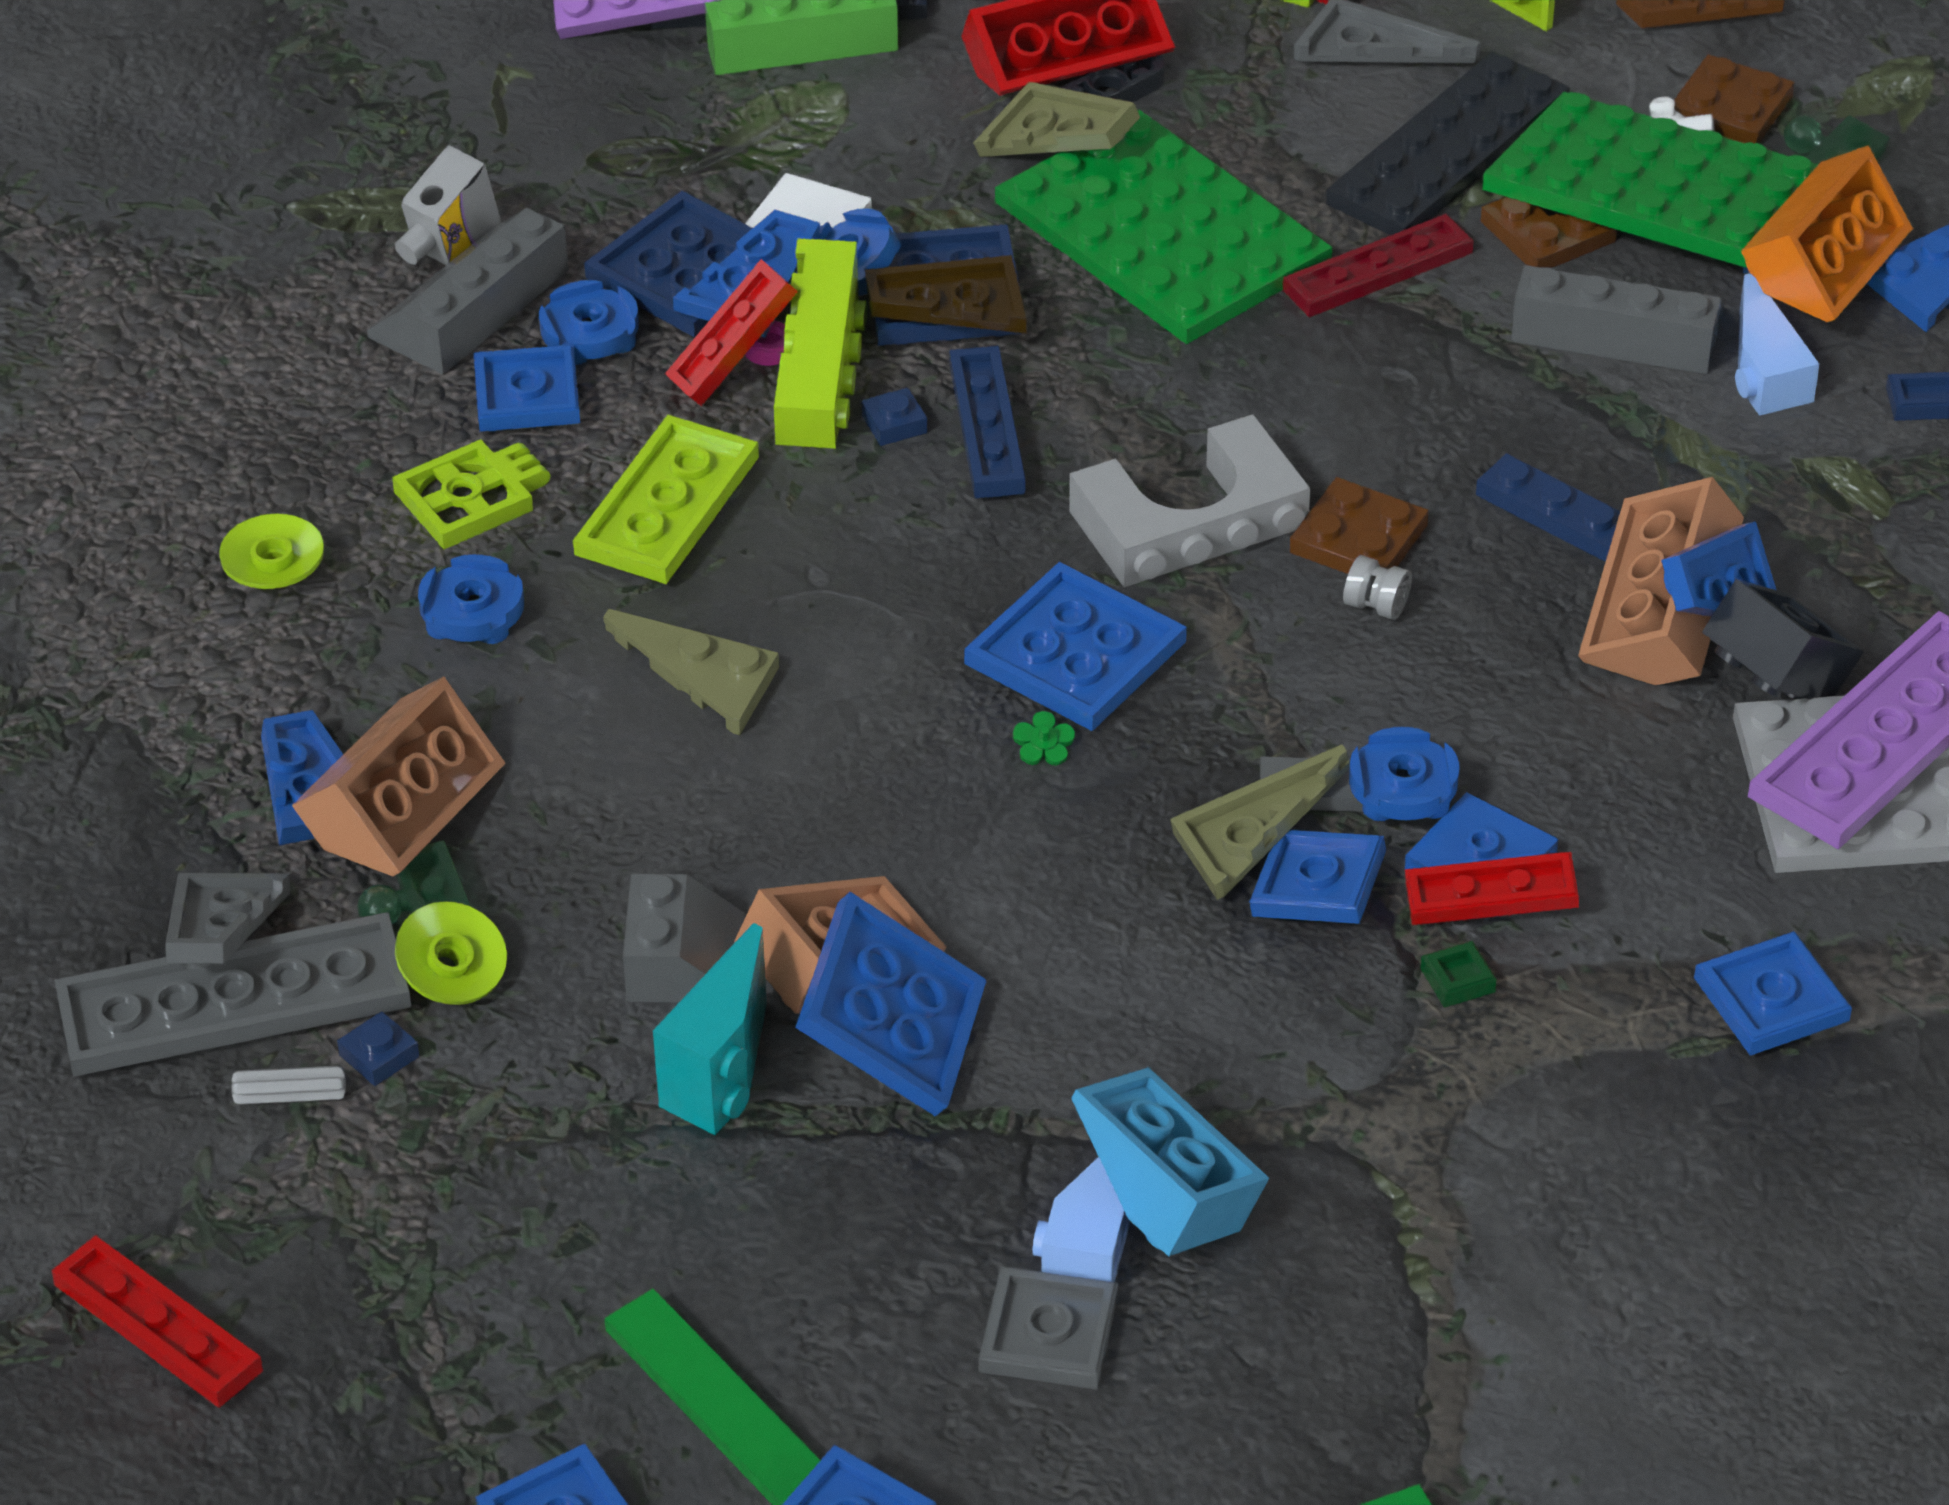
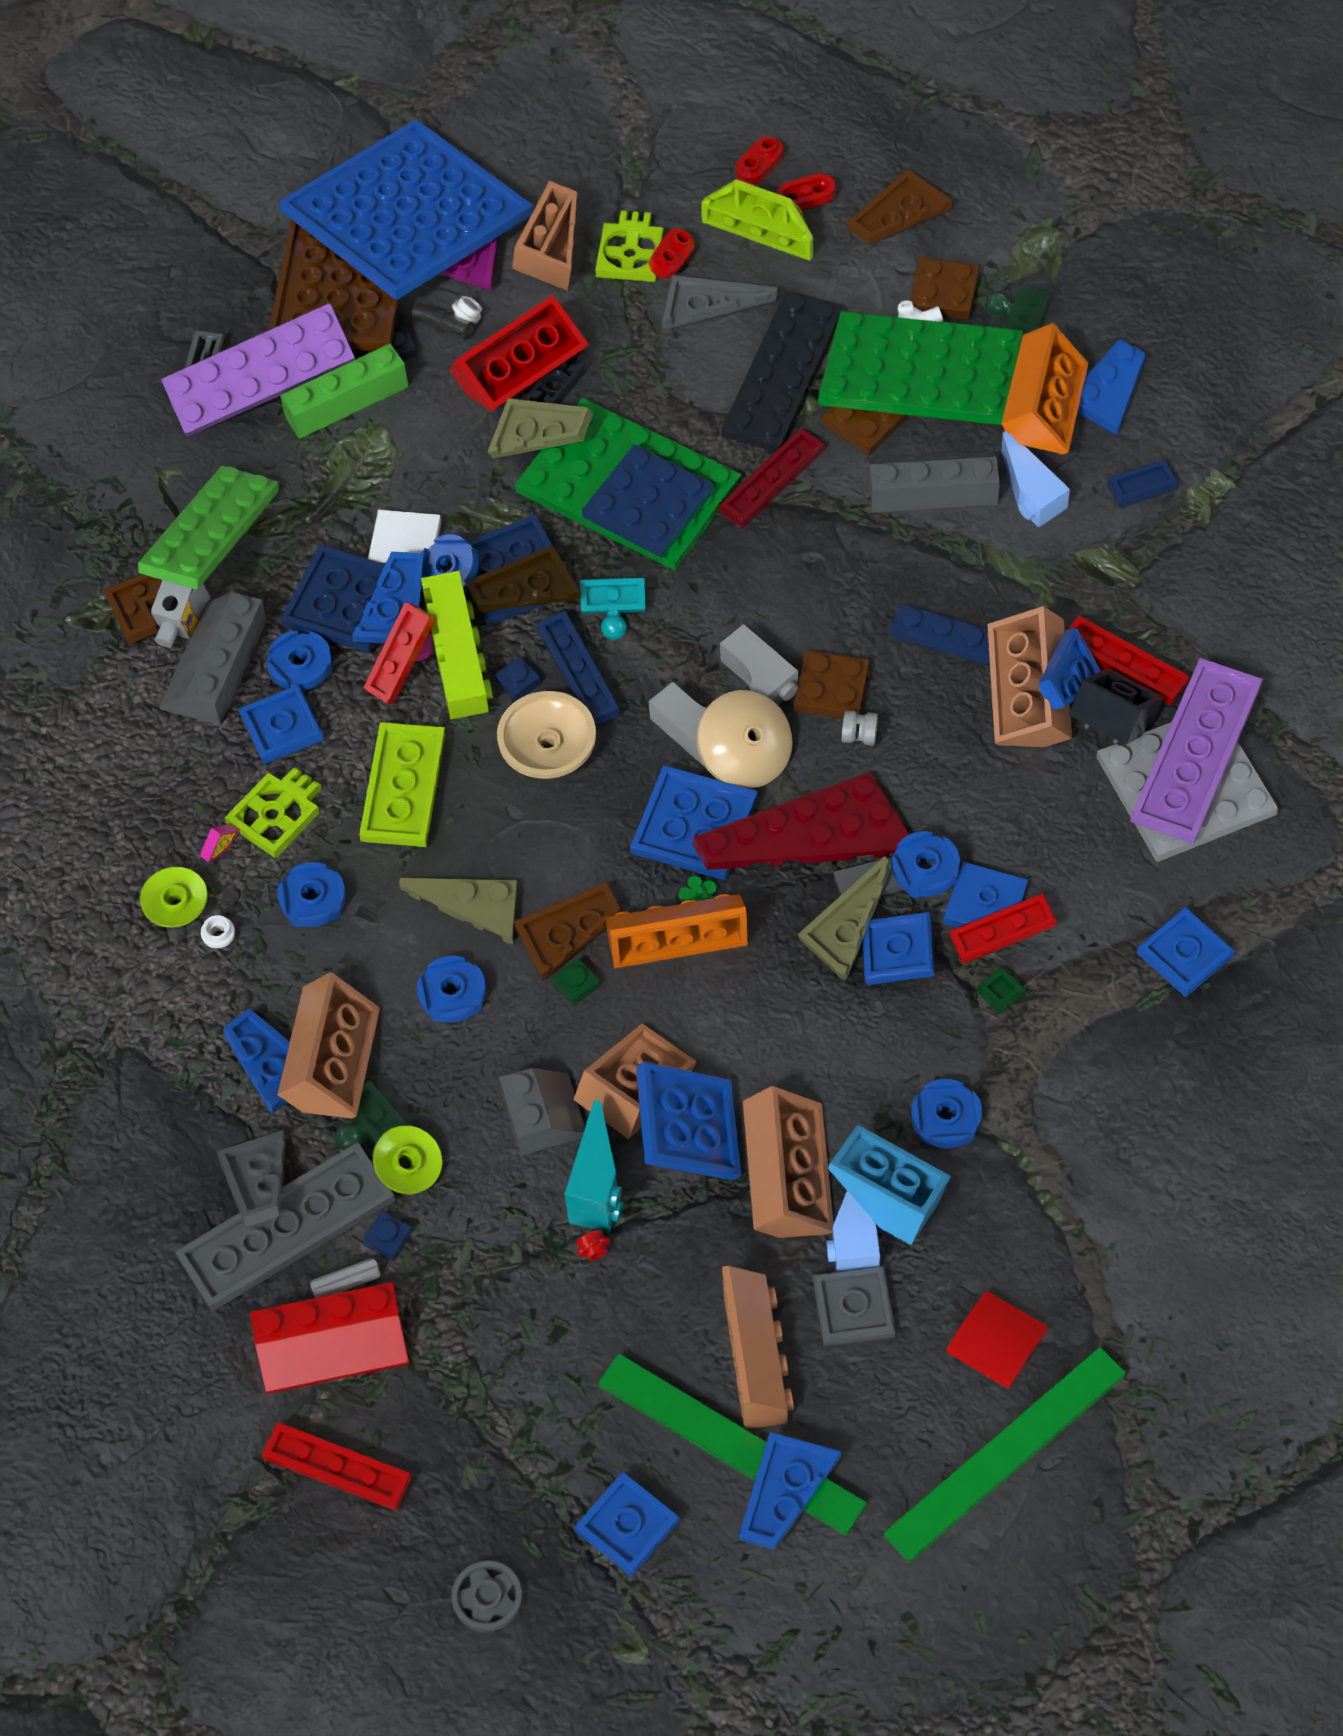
camera: 15 degrees left, 15 degrees up
none -> reddish brown plate [103,574,162,644]
none -> bright green plate [138,466,279,590]
none -> dark pink tile [200,824,239,862]
none -> white plate [201,915,235,948]
none -> slope [250,1282,409,1394]
none -> blue plate [417,956,486,1023]
none -> tan dish [497,691,596,779]
none -> reddish brown wing [514,882,621,981]
none -> dark green plate [552,958,600,1006]
none -> red plate [576,1230,610,1261]
none -> teal plate [580,578,646,640]
none -> dark blue plate [582,444,714,558]
none -> orange slope [606,894,748,969]
none -> dark red wing [692,772,909,870]
none -> tan dish [696,690,792,789]
none -> nougat slope [722,1266,794,1429]
none -> nougat slope [743,1086,834,1238]
none -> blue plate [911,1079,982,1148]
none -> red slope [946,1291,1048,1389]
none -> red plate [1067,615,1190,706]

